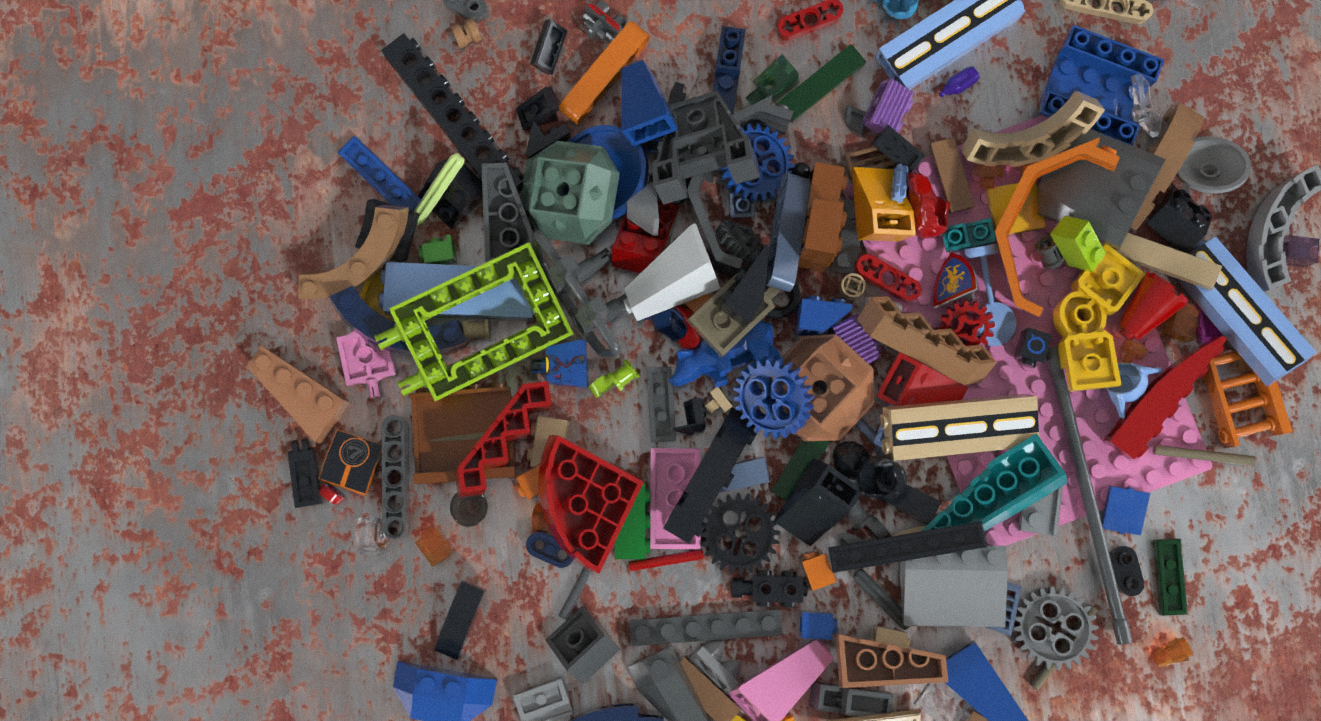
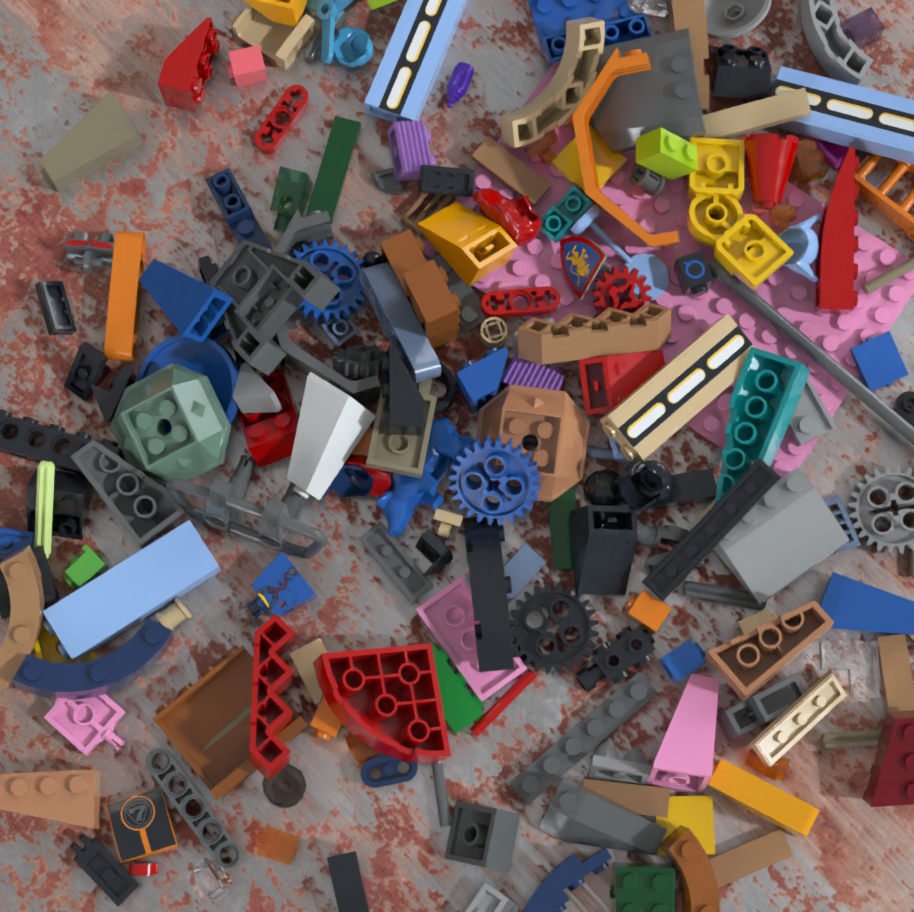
camera: 35 degrees left, 5 degrees down
lime brick [374,242,574,401] -> none
lime connector [588,359,640,398] -> none
light blue axle [891,163,909,203] -> none

